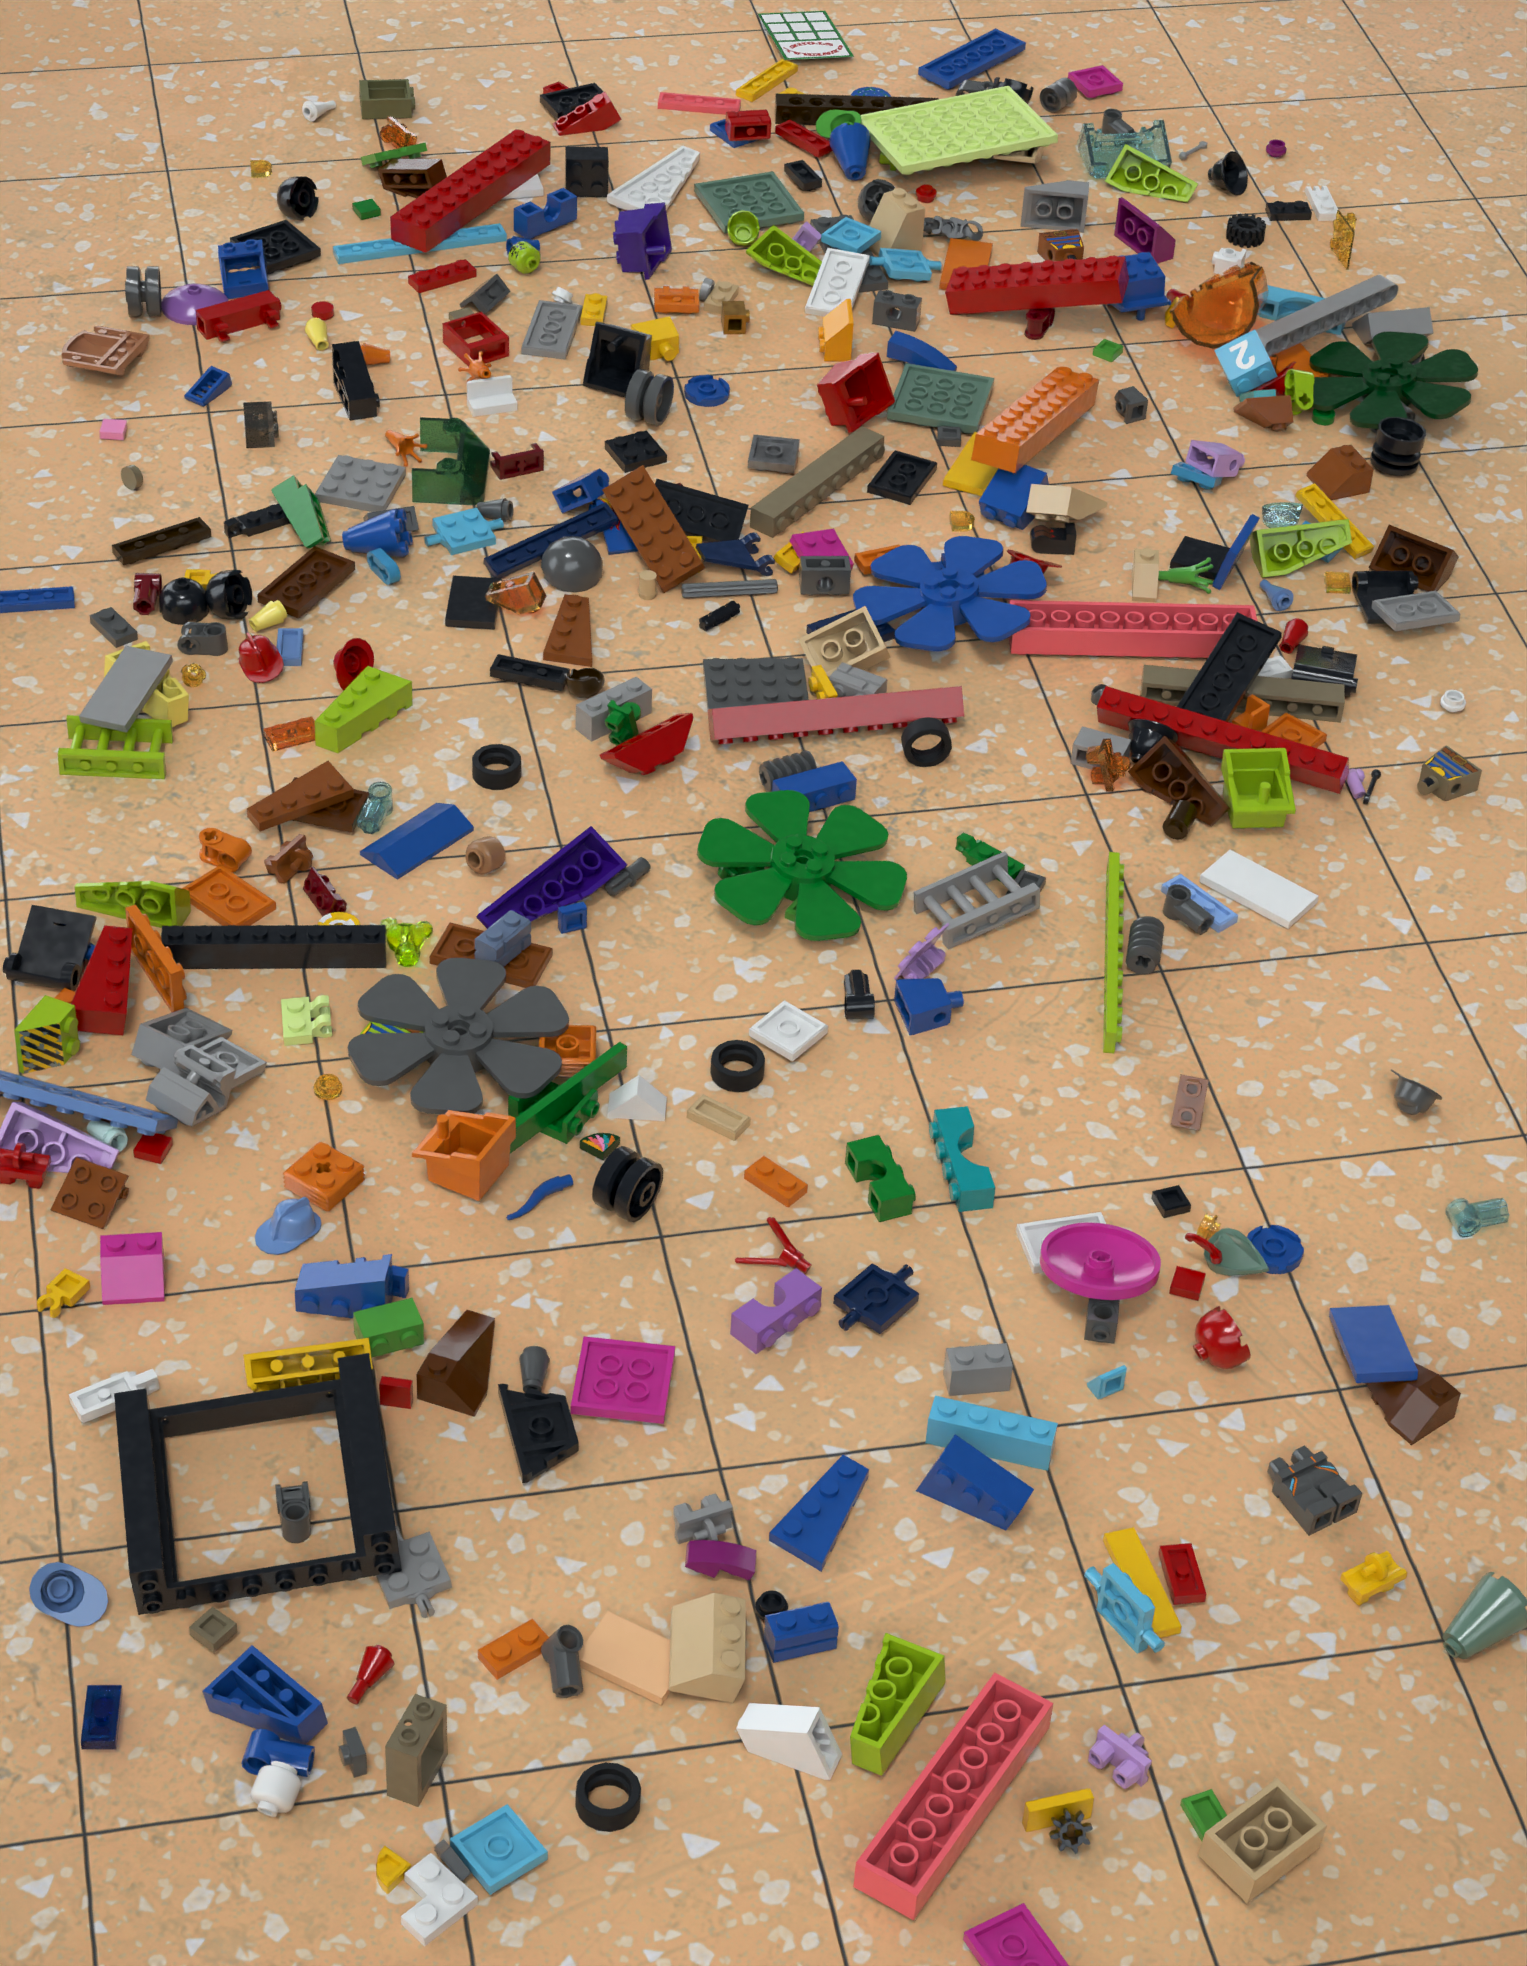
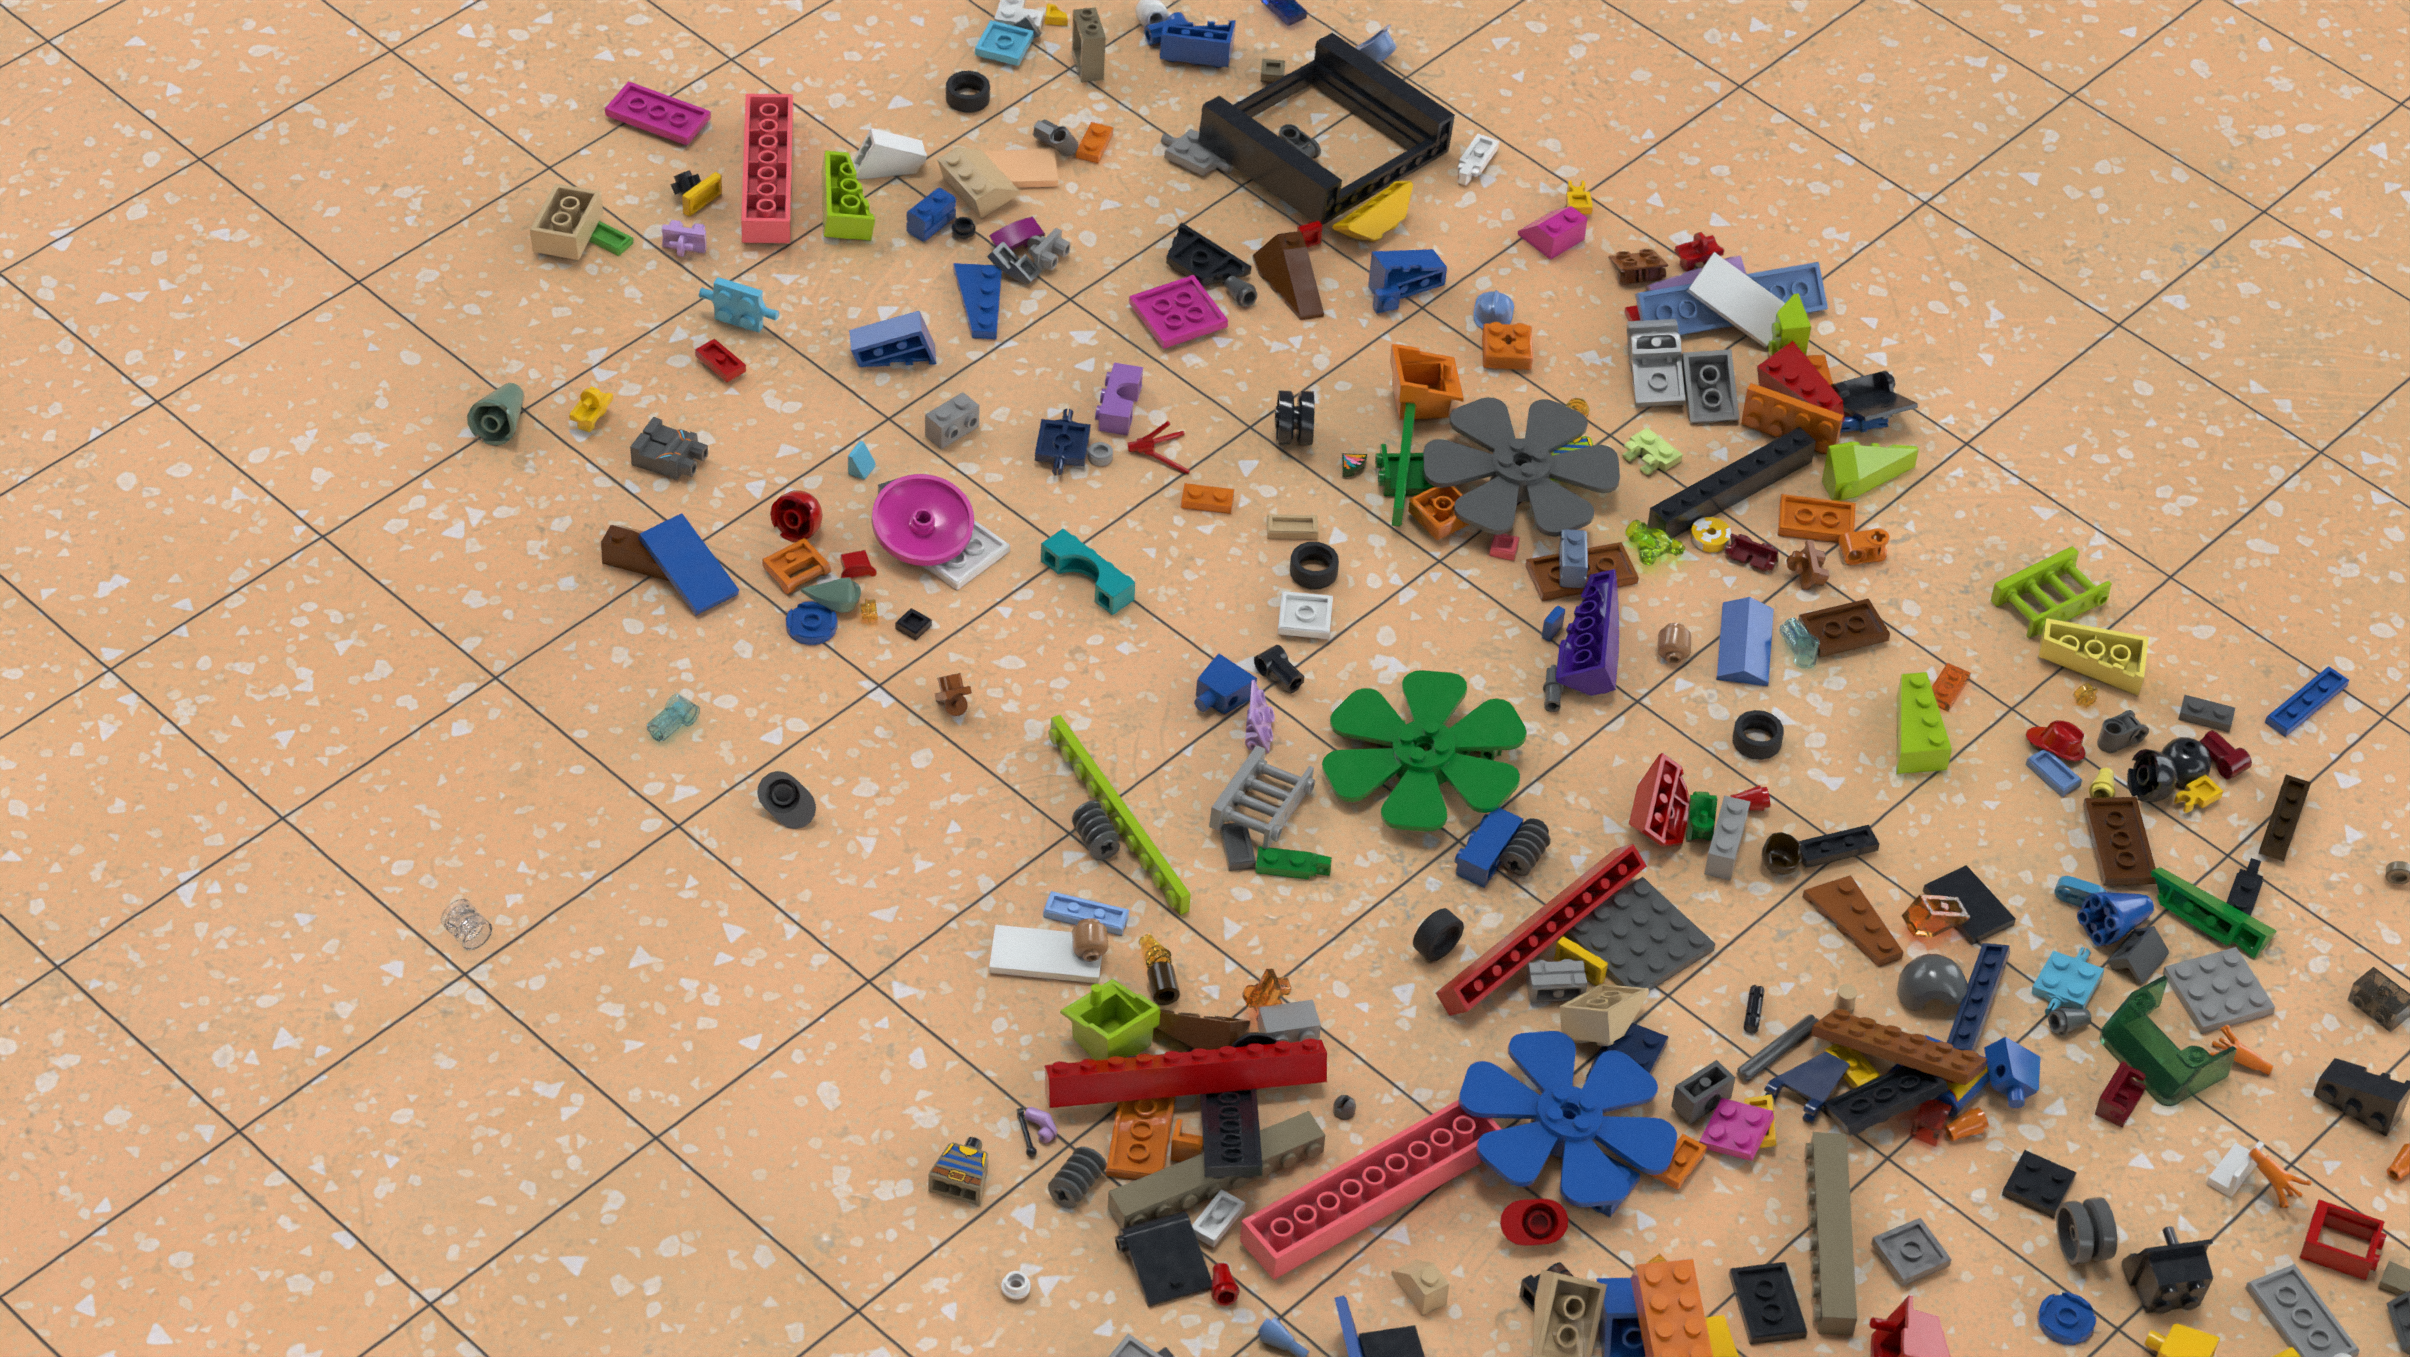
camera: 145 degrees right, 5 degrees up
light grey tile [79,646,173,732] -> none
dark orange wing [247,761,354,831] -> none
red piece [333,638,374,691] -> none
dark grey plate [339,1727,367,1778] -> none
red cone [346,1645,395,1705] -> none
bright green brick [353,1298,424,1357] -> none
blue animal [506,1174,573,1220] -> none
white slope [607,1075,667,1121] -> none
green arch [845,1135,916,1222] -> none
medium azure brick [925,1396,1058,1471] -> none
yellow tile [1103,1527,1182,1638] -> none
bright green piece [1158,557,1214,594] -> none
dark grey piece [1163,884,1215,935] -> none
none -> orange plate [762,538,831,594]
none -> dark grey slope [987,242,1042,284]
none -> dark grey piece [1048,1146,1107,1209]
none -> medium nougat head [1072,918,1109,961]
none -> light grey tile [1088,442,1113,466]
none -> clear yellow cone [1139,934,1172,969]
none -> white tile [1687,252,1785,348]
none -> red cone [1730,785,1771,811]

